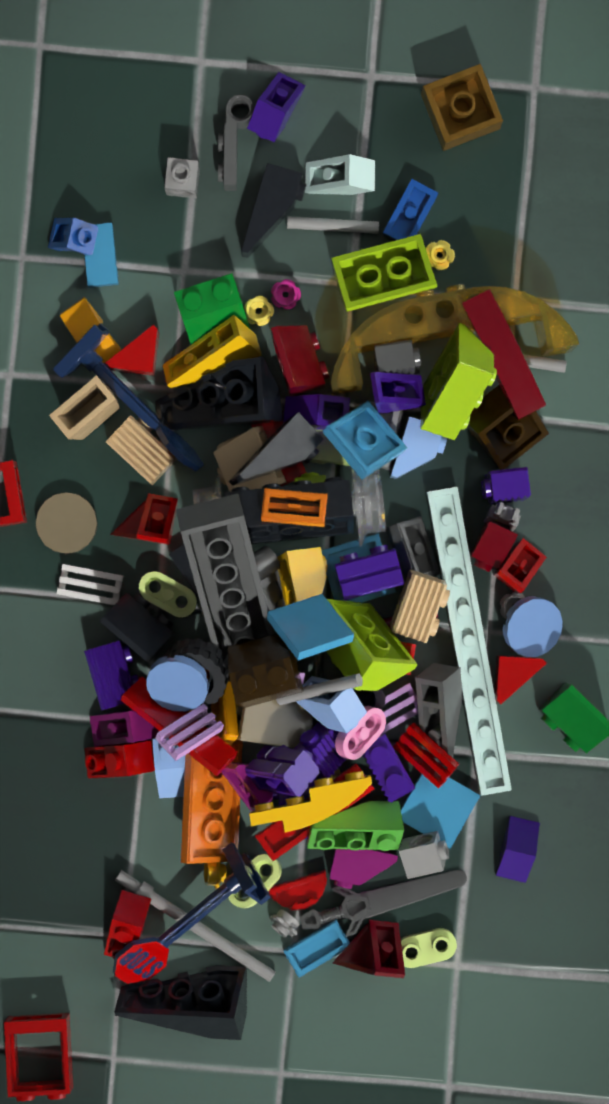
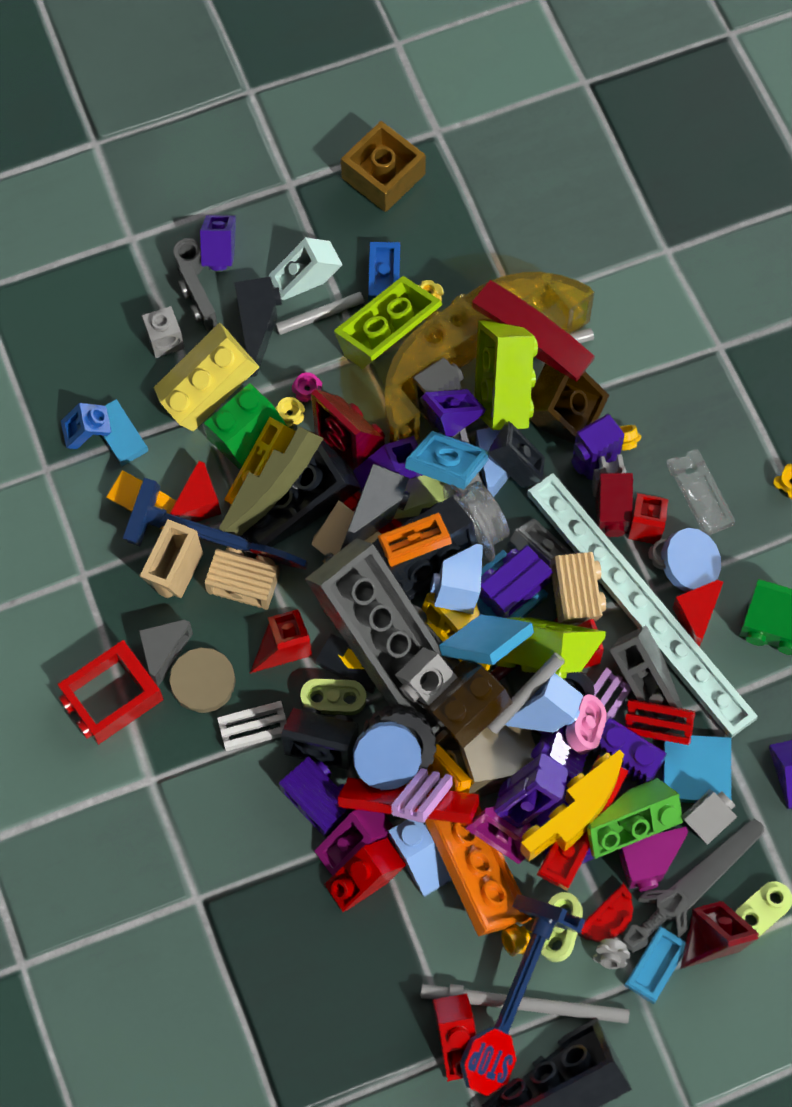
camera: 25 degrees left, 20 degrees down
none -> dark grey slope [140,619,193,687]
none -> light yellow slope [154,323,259,432]
none -> olive slope [219,426,324,537]
none -> light grey brick [395,647,457,705]
none -> light blue slope [430,544,483,614]
none -> black slope [488,421,545,488]
none -> yellow plate [620,425,642,451]
none -> clear plate [667,449,735,535]

